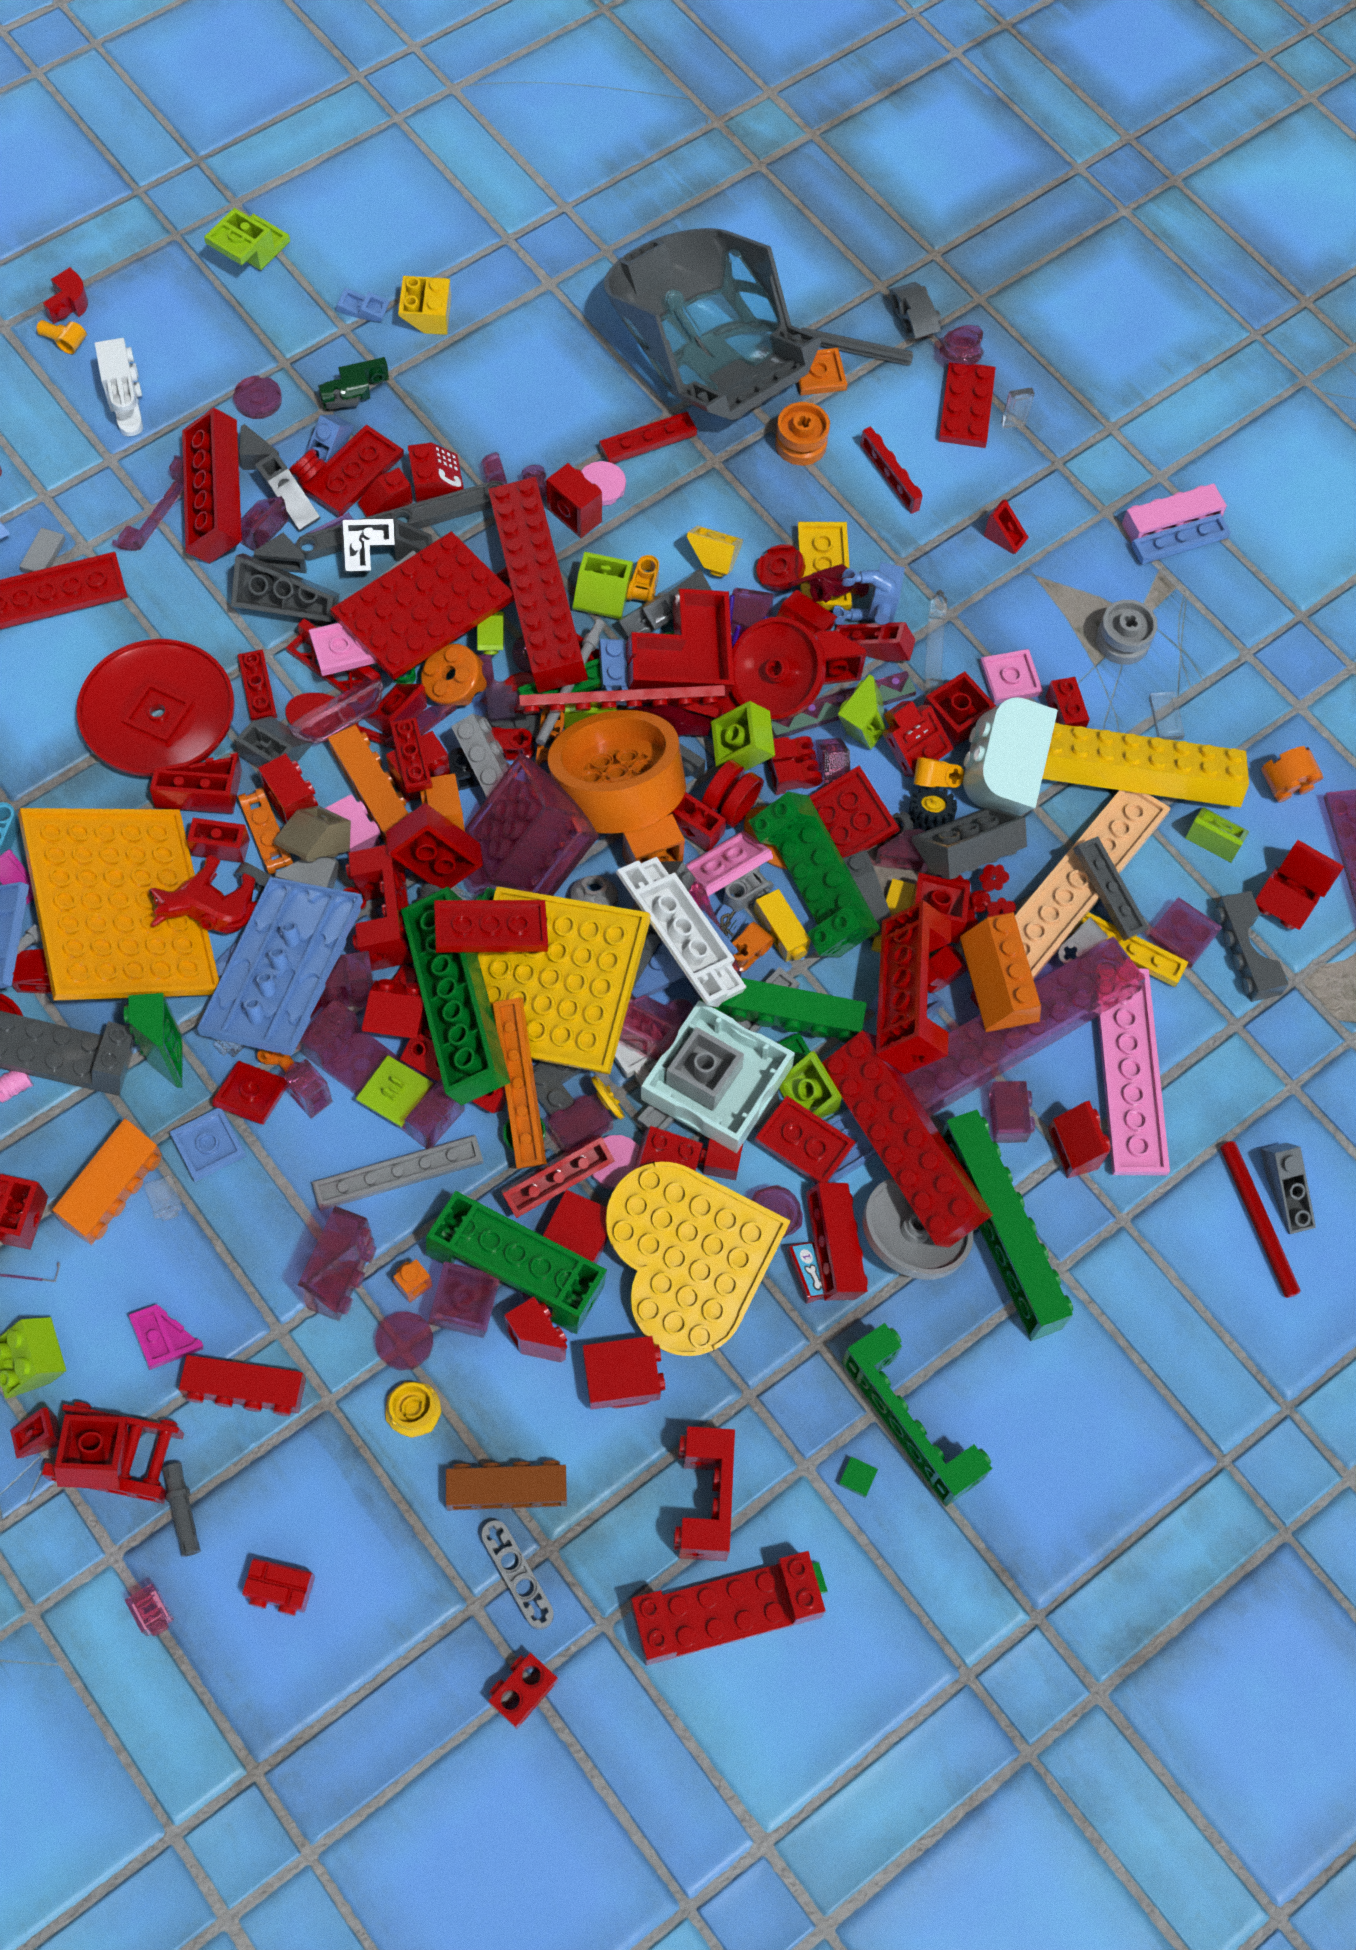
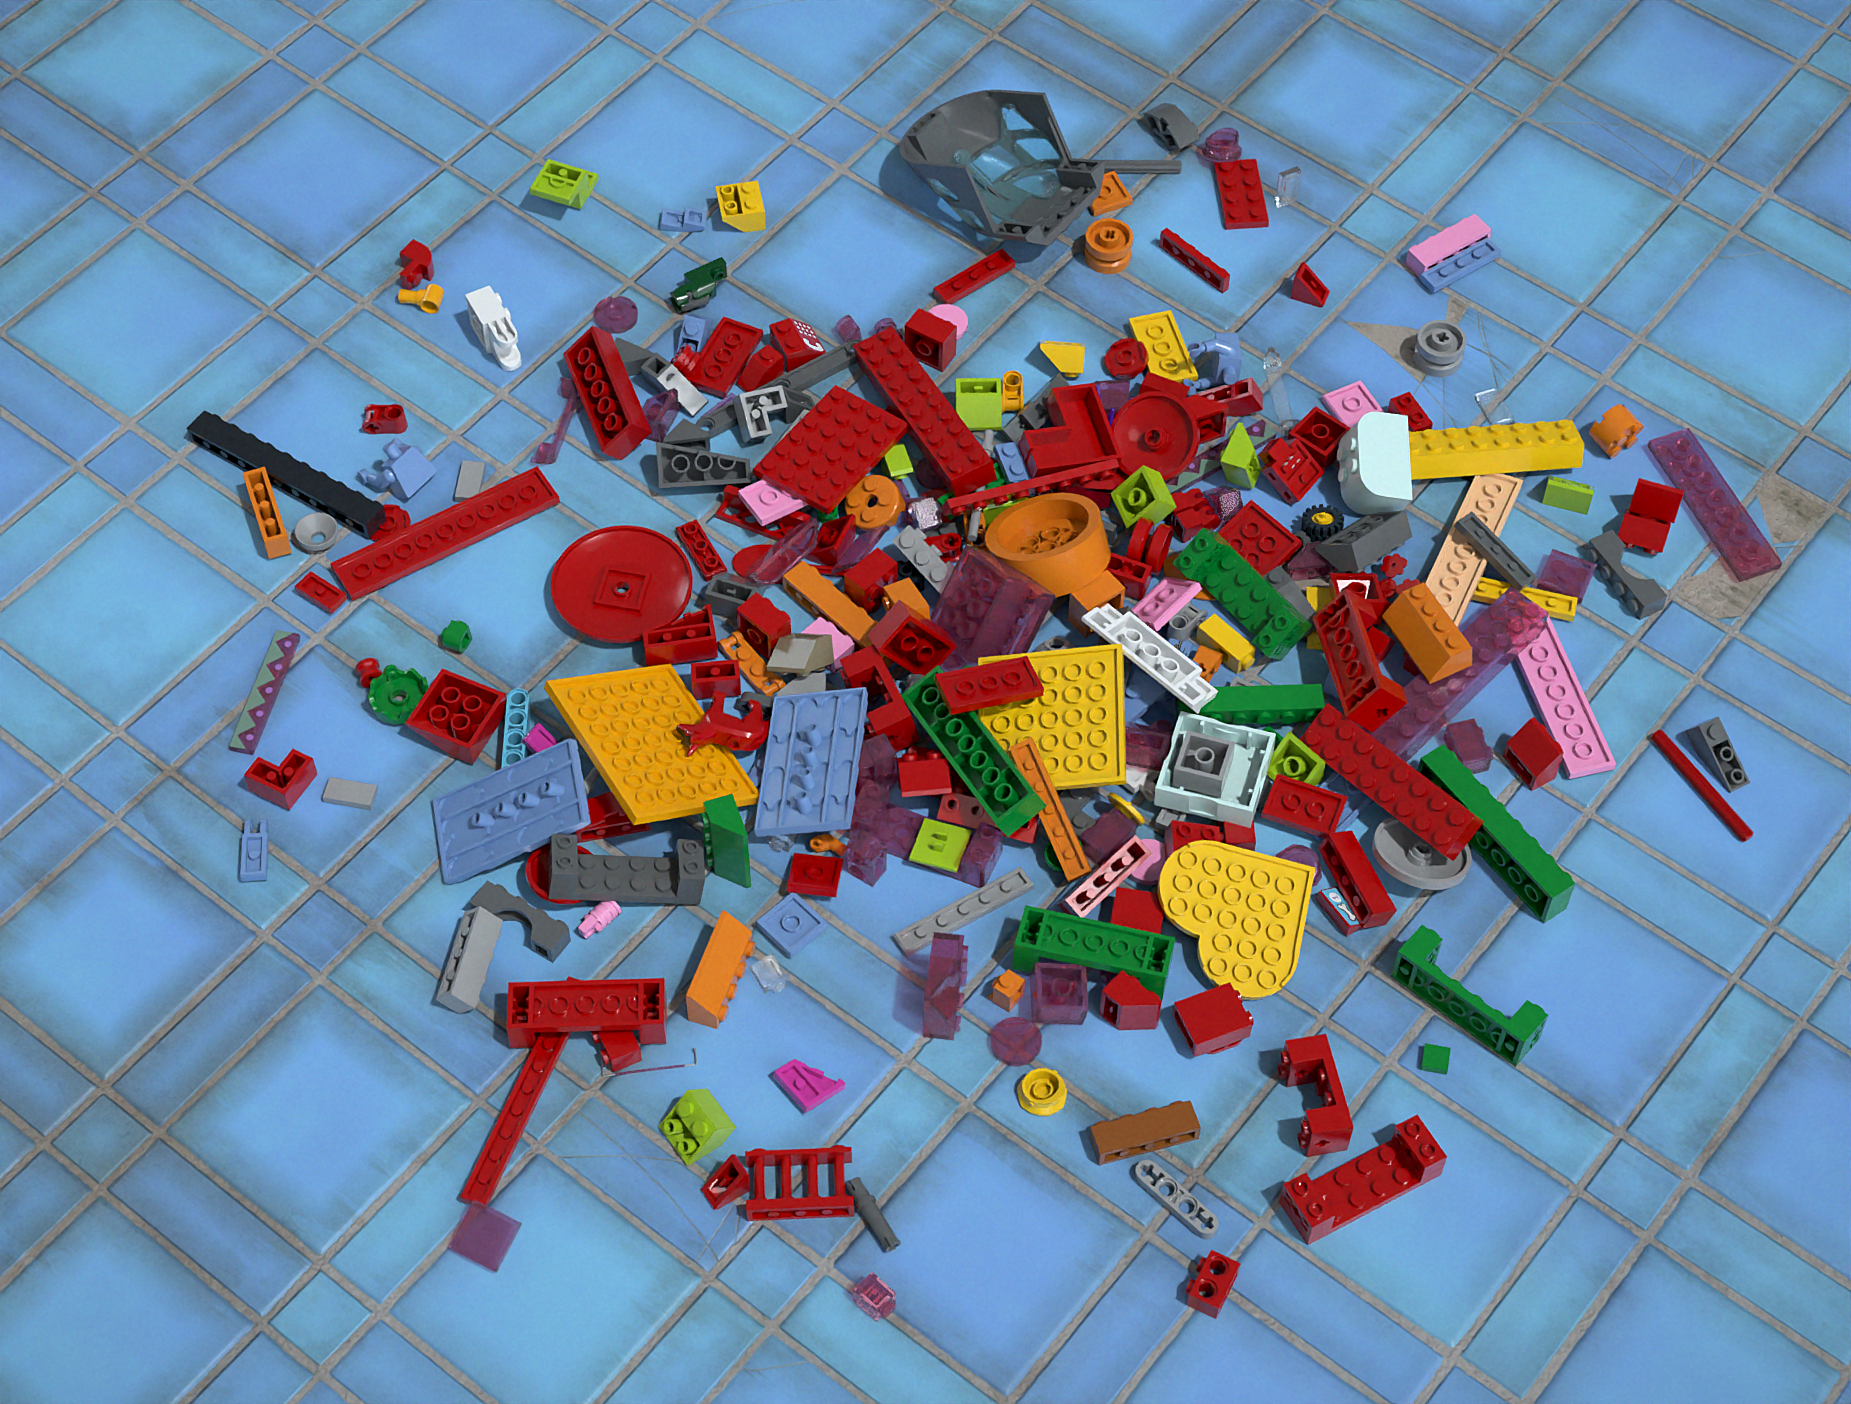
camera: 10 degrees left, 10 degrees down
red brick [54,1414,129,1489] -> none
red brick [179,1355,306,1416] -> none
red brick [242,1558,315,1616] -> none
red tile [390,717,433,793] -> none
dark red animal [788,564,869,603] -> none
light orange piece [913,757,964,788] -> none
light grey piece [1058,917,1109,965] -> none

